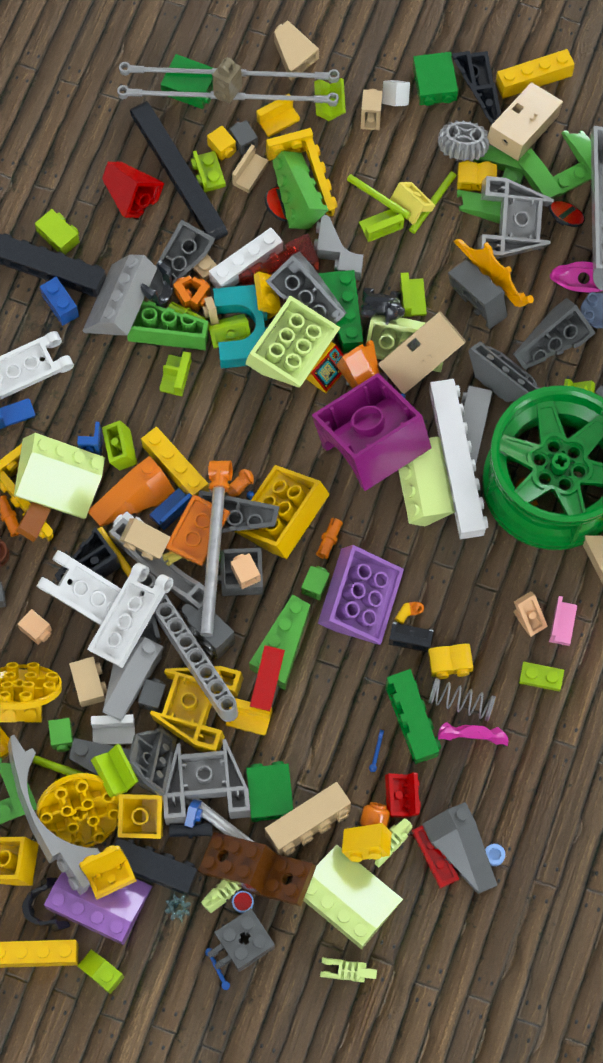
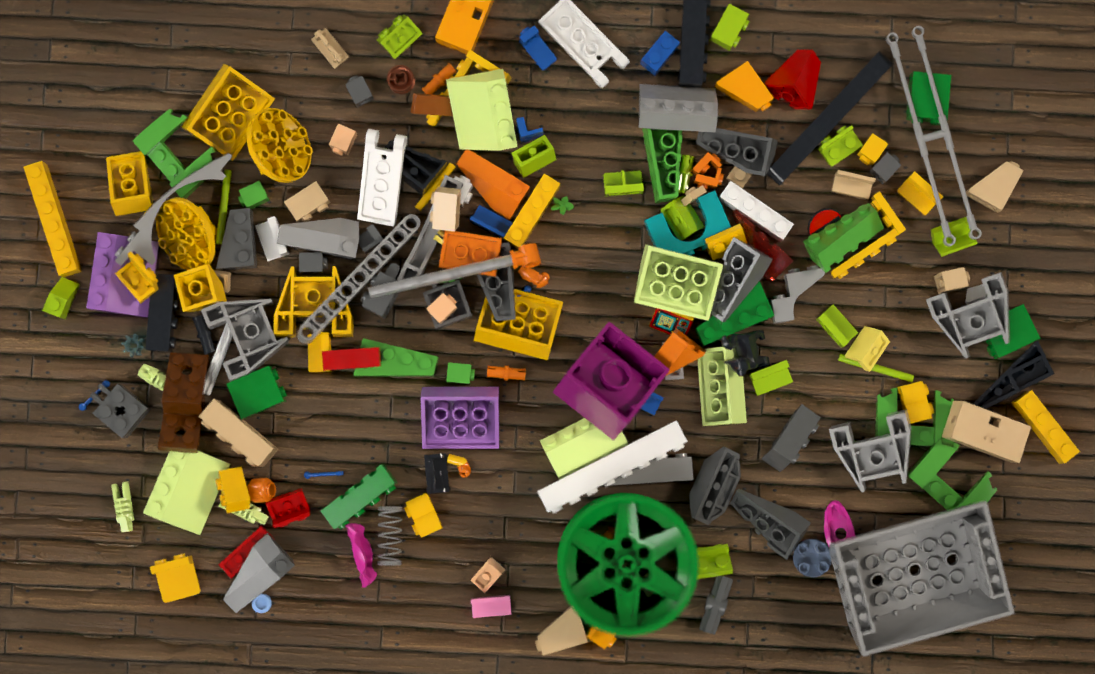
camera: 70 degrees right, 15 degrees up
black helmet [22,877,70,932] -> none
white hinge [87,563,173,668] -> none
lime panel [91,744,138,798] -> none
dark grey wedge [128,728,177,796] -> none
black helmet [141,261,173,308] -> none
plate [184,799,203,828] -> none
dark tan brick [212,57,242,104] -> none
red tile [232,891,254,914] -> none
lime bar [347,174,411,219] -> none
tan brick [378,311,466,394] -> none
light grey gear [438,120,489,162] -> none
light orange animal [454,239,534,307] -> none
lime plate [519,662,564,692] -> none
red piece [549,200,585,227] -> none
none -> yellow bracket [150,553,201,603]
none -> bright green plant [551,196,574,215]
none -> light orange slope [715,61,774,112]
none -> light grey wedge [926,272,1010,358]

